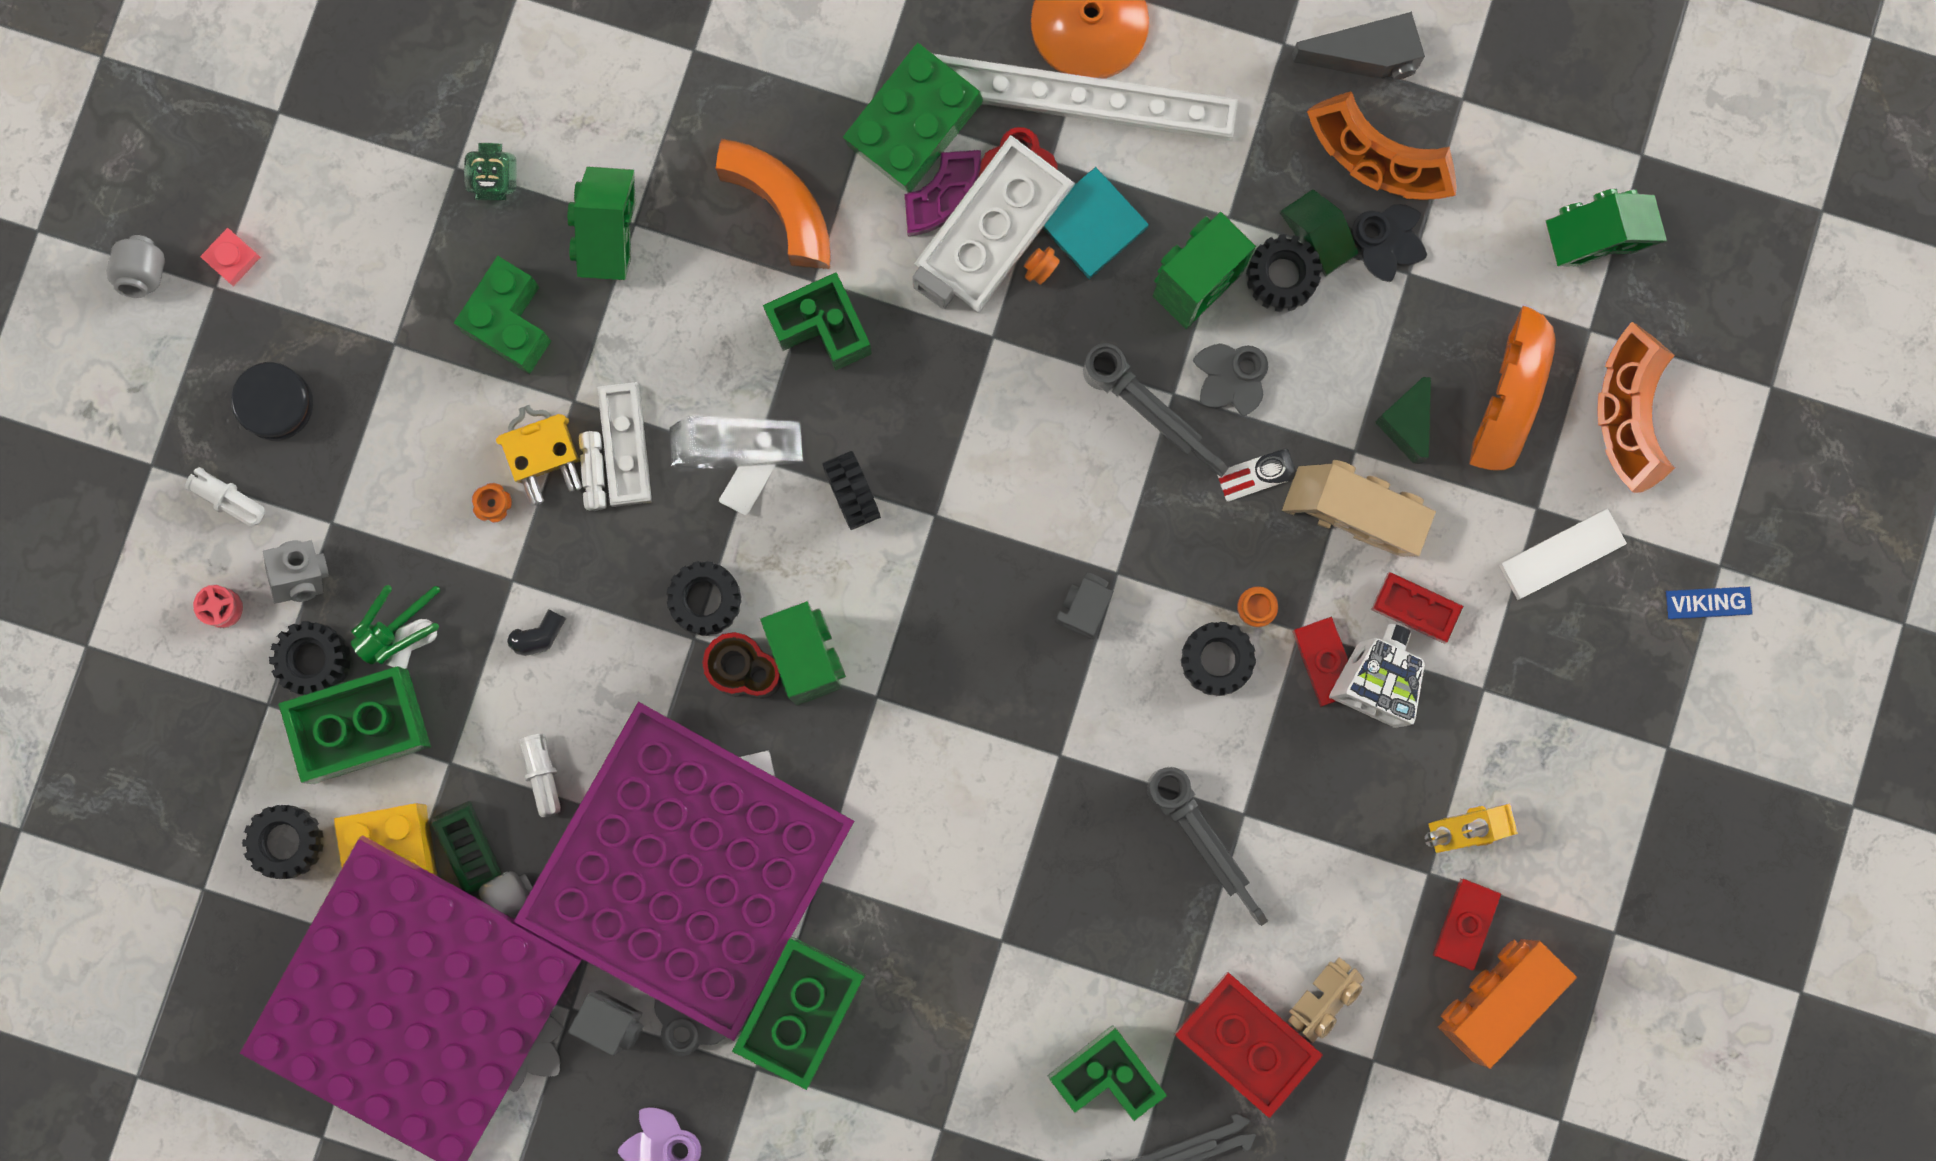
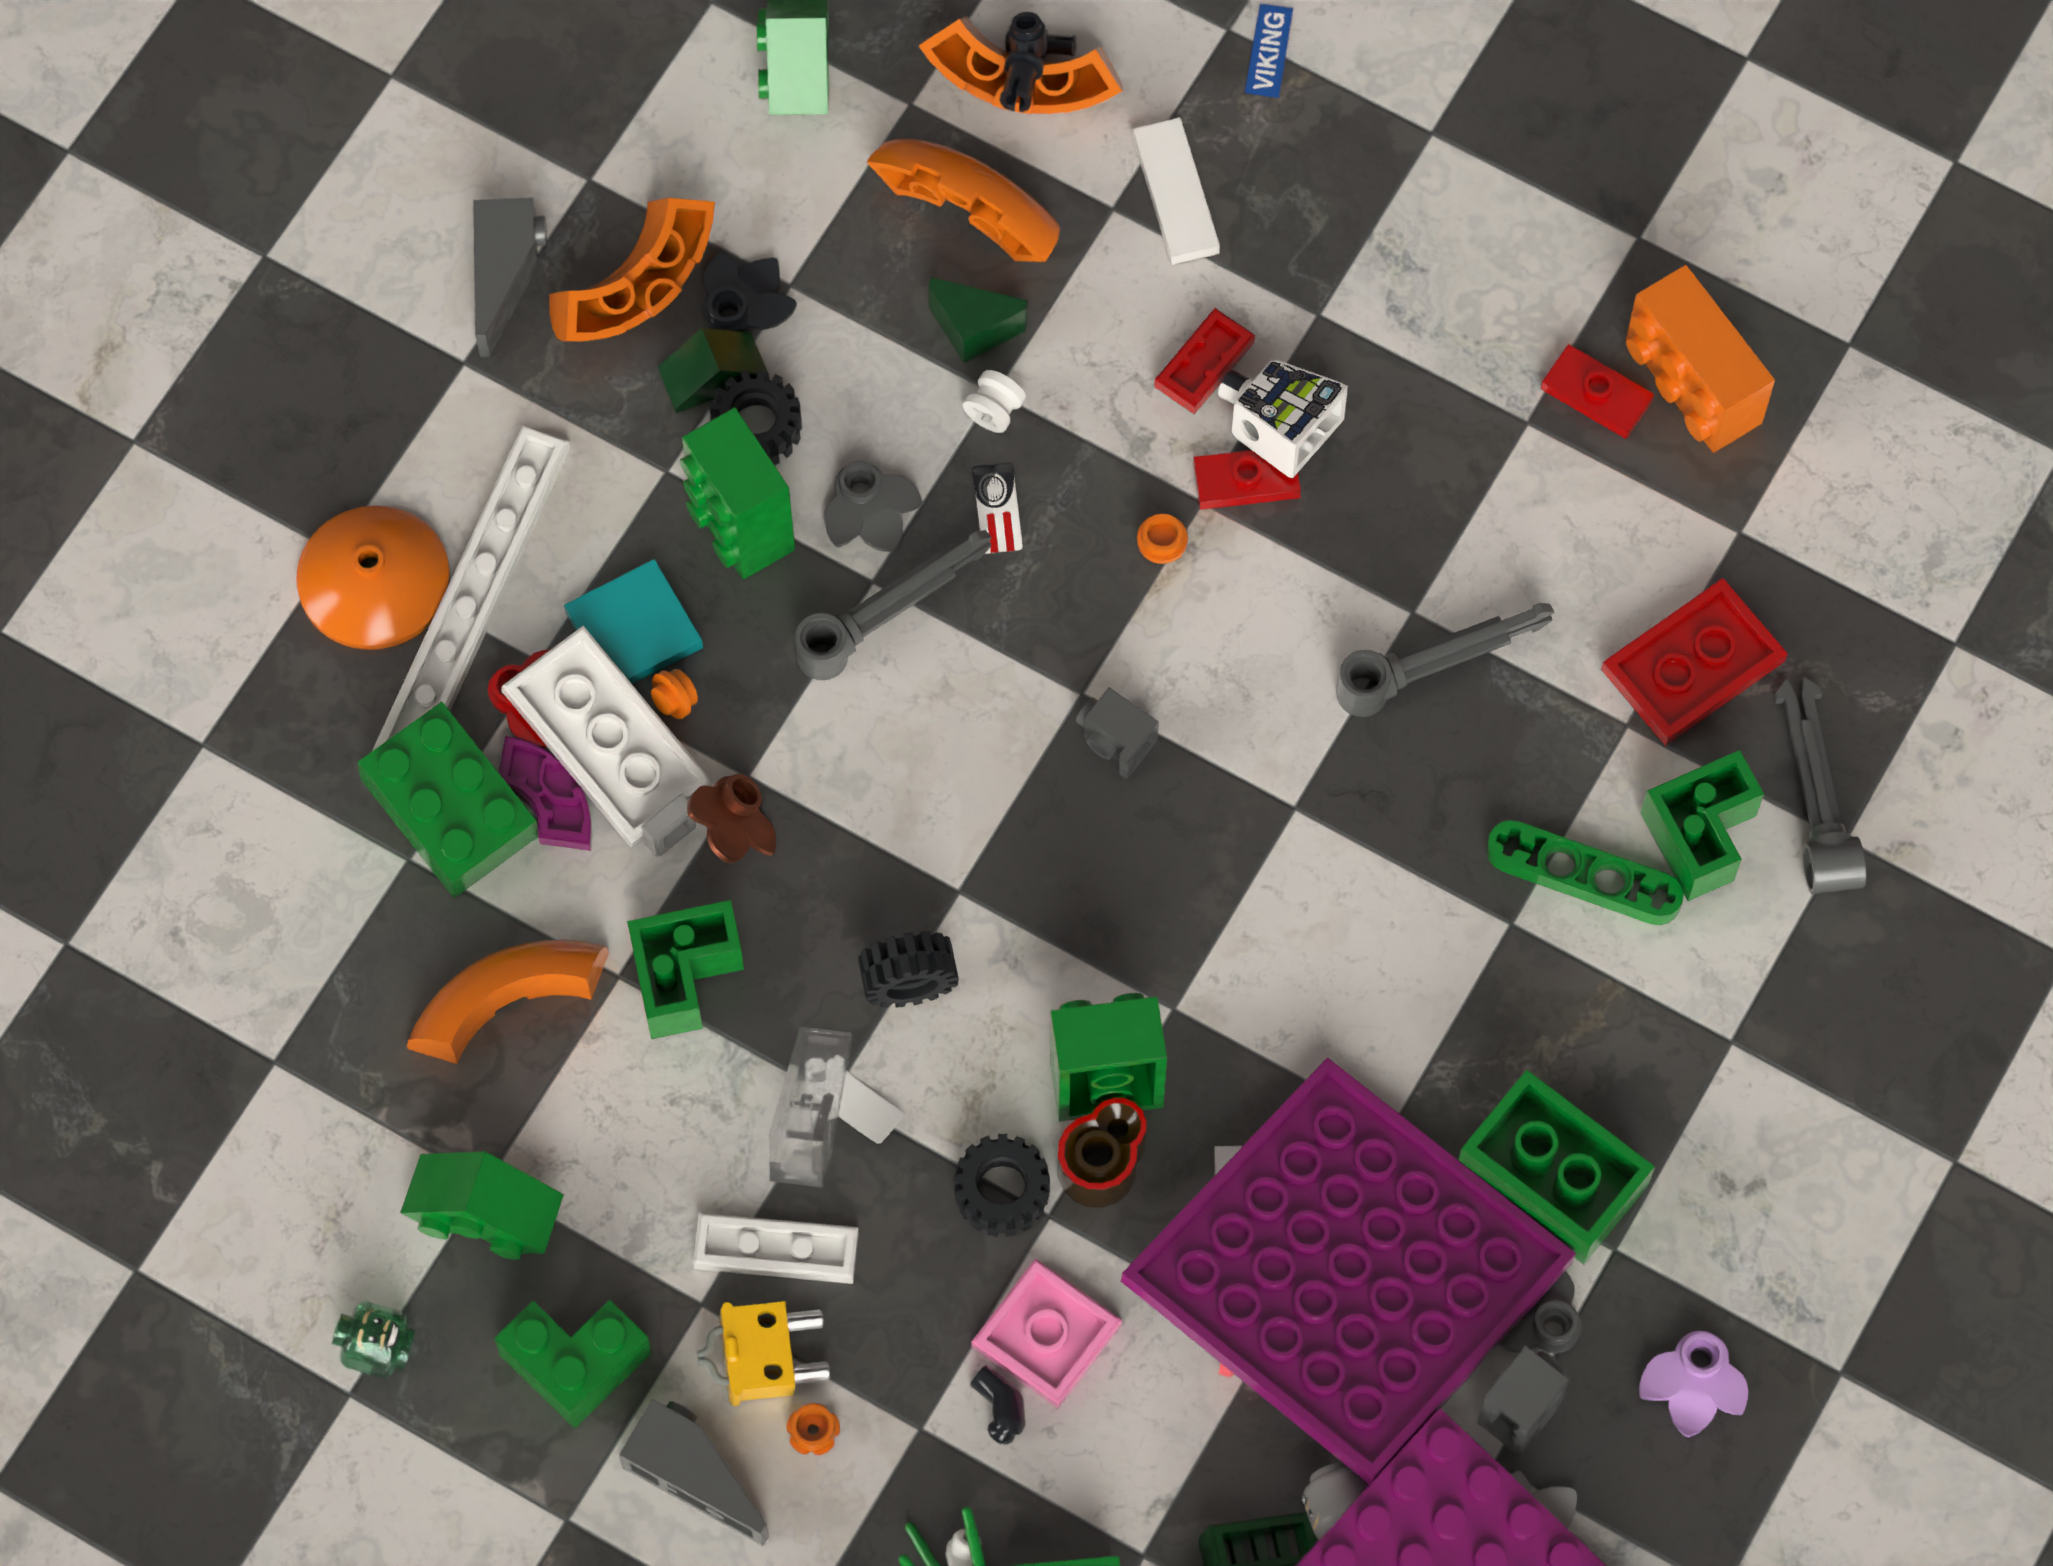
camera: 75 degrees left, 15 degrees down
white axle [519,734,561,817] -> none
white axle [579,431,607,511] -> none
black tyre [1181,621,1256,696] -> none
tan wedge [1282,460,1436,557] -> none
tan hinge [1287,957,1364,1043] -> none
yellow piece [1425,804,1518,853] -> none
none -> dark grey slope [619,1399,769,1546]
none -> copper plate [687,774,776,863]
none -> white wheel [963,370,1026,433]
none -> bright pink tile [971,1258,1122,1409]
none -> black pin [1000,12,1077,112]
none -> green beam [1486,820,1684,925]

